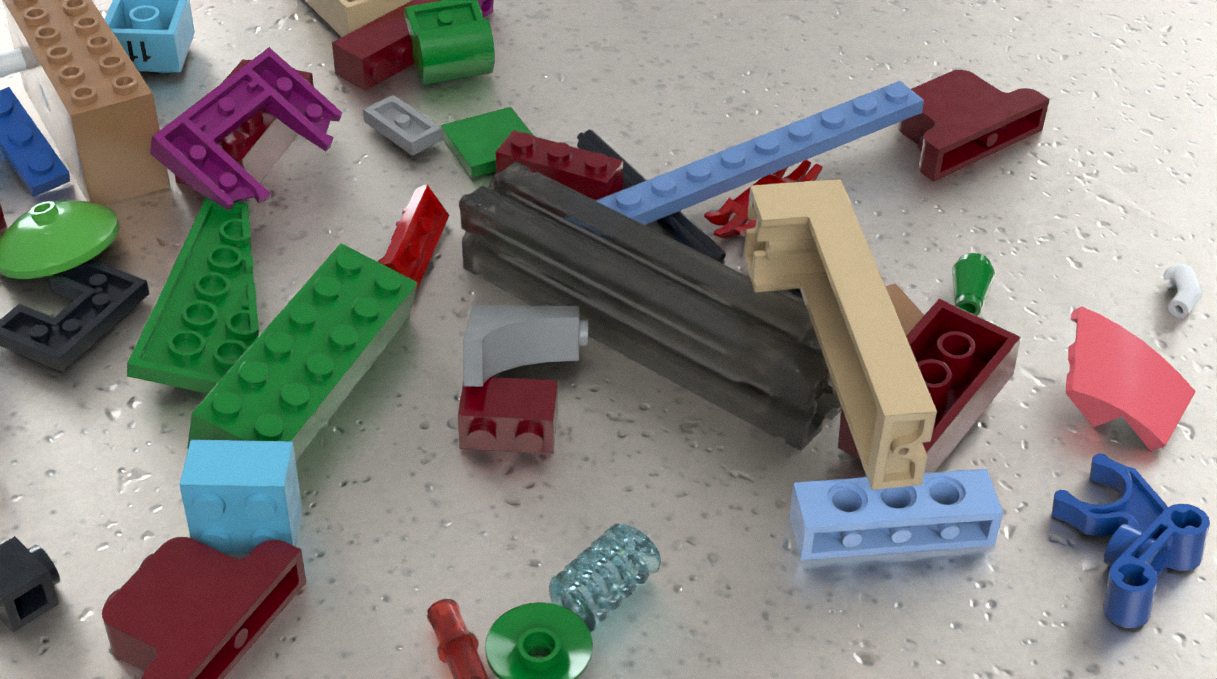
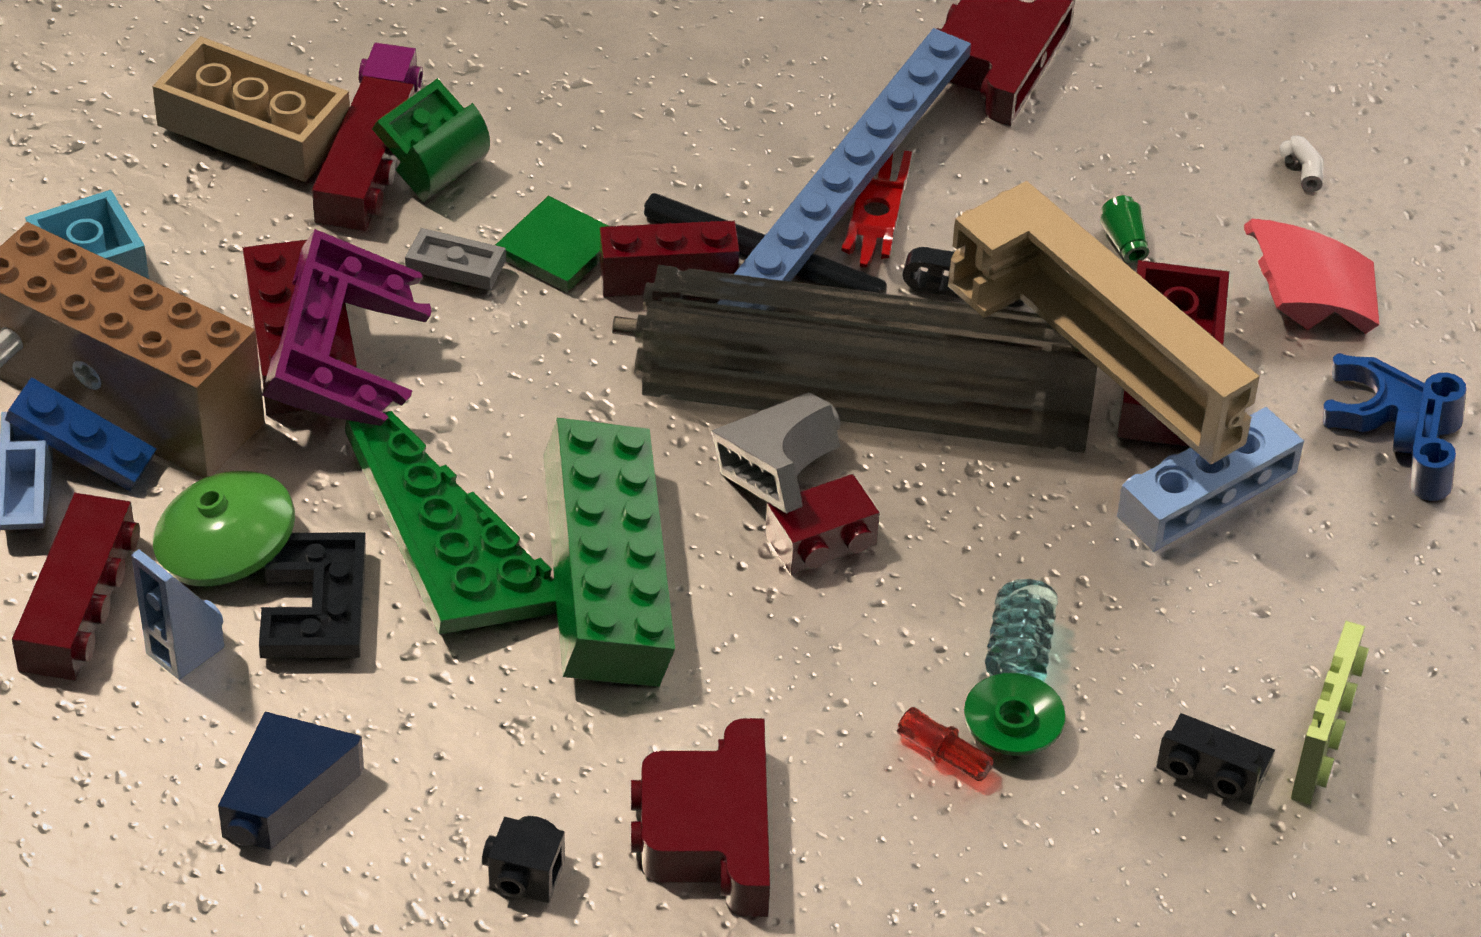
camera: 30 degrees left, 5 degrees up
medium azure brick [179,440,302,554] -> none
red plate [378,184,450,293] -> none

